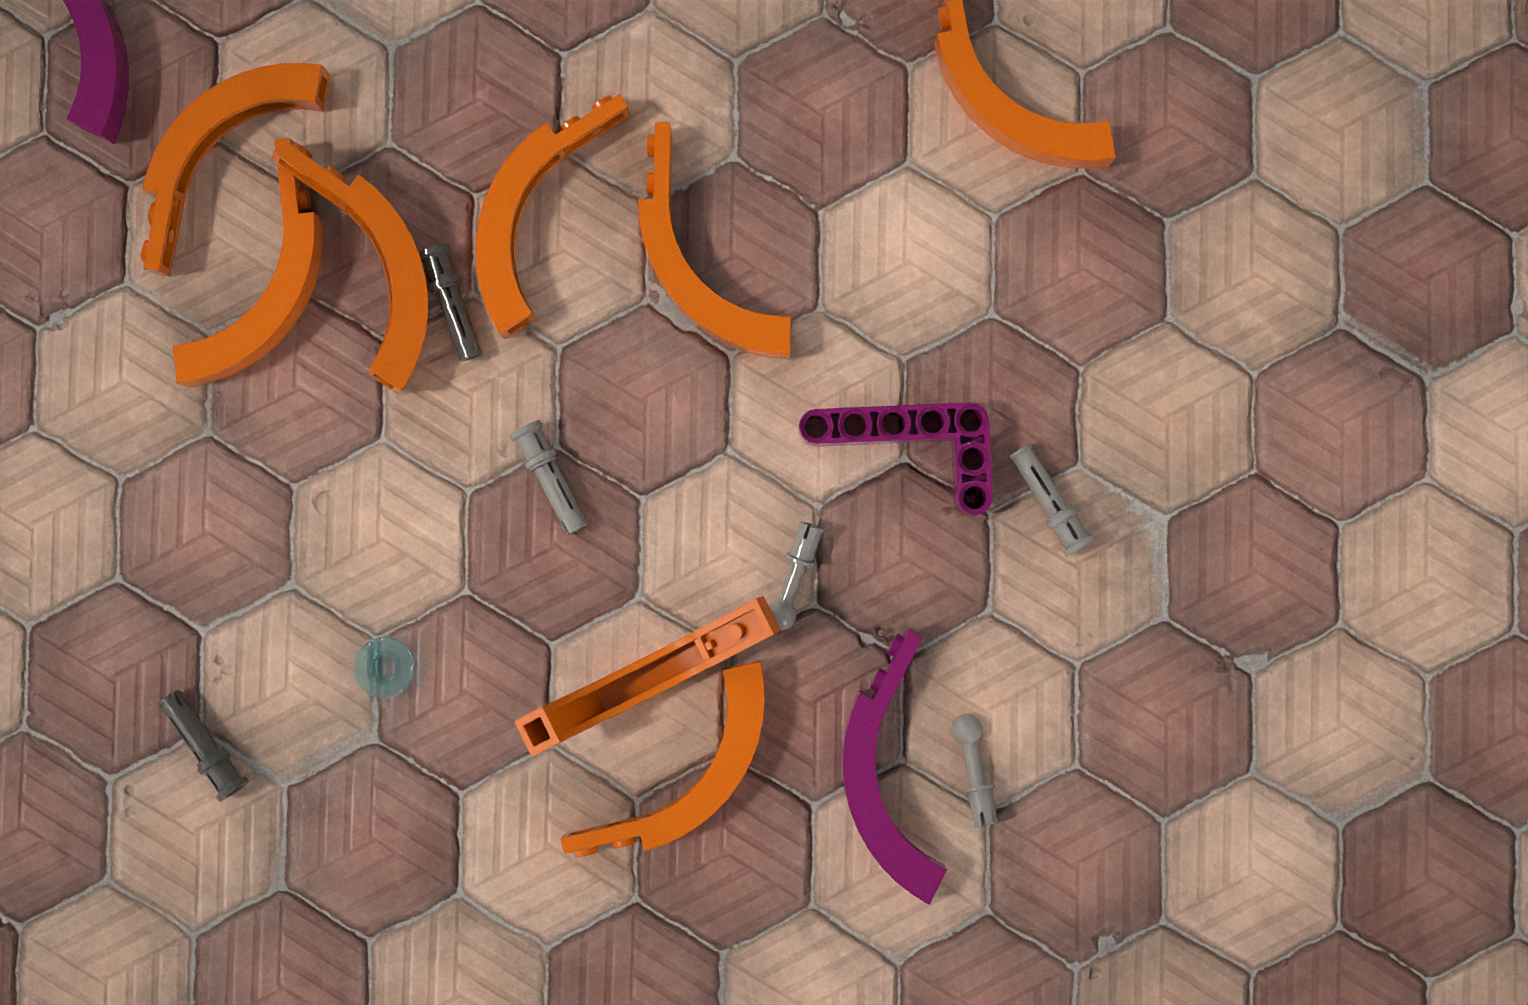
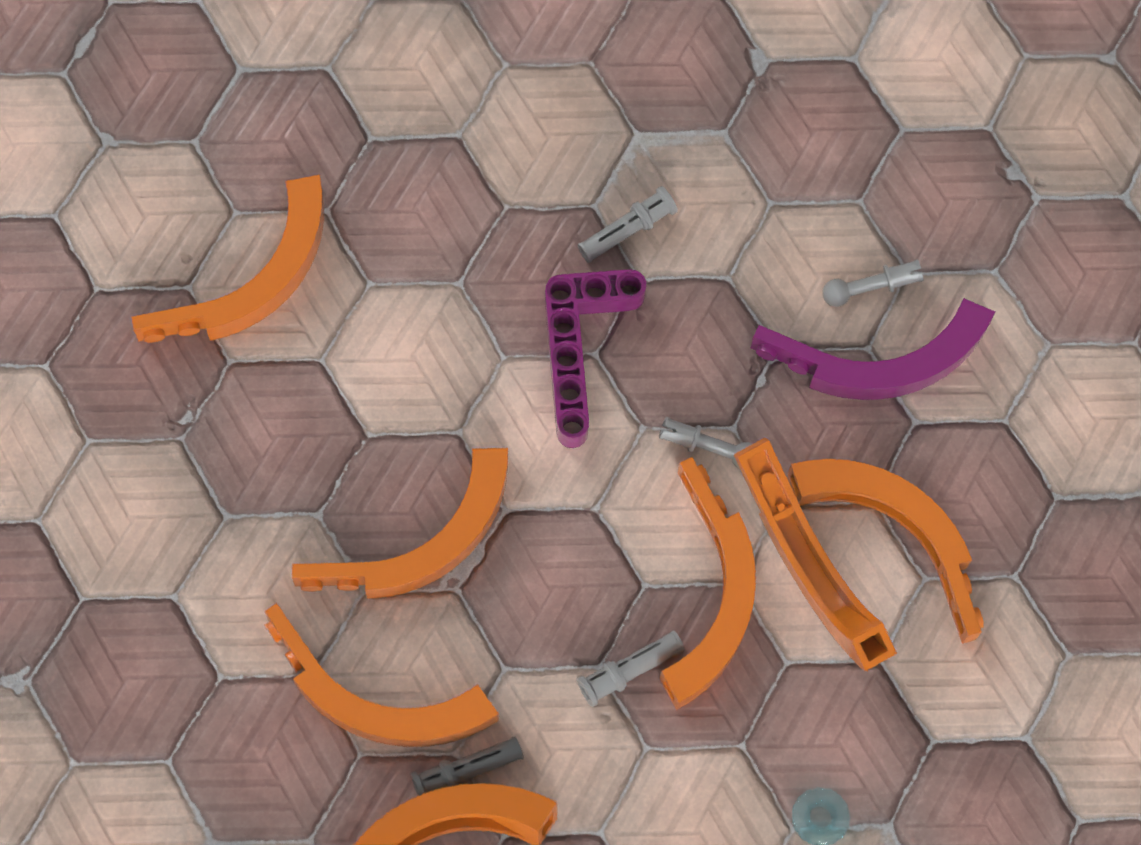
camera: 100 degrees left, 15 degrees down
none -> orange arch [660,457,756,710]

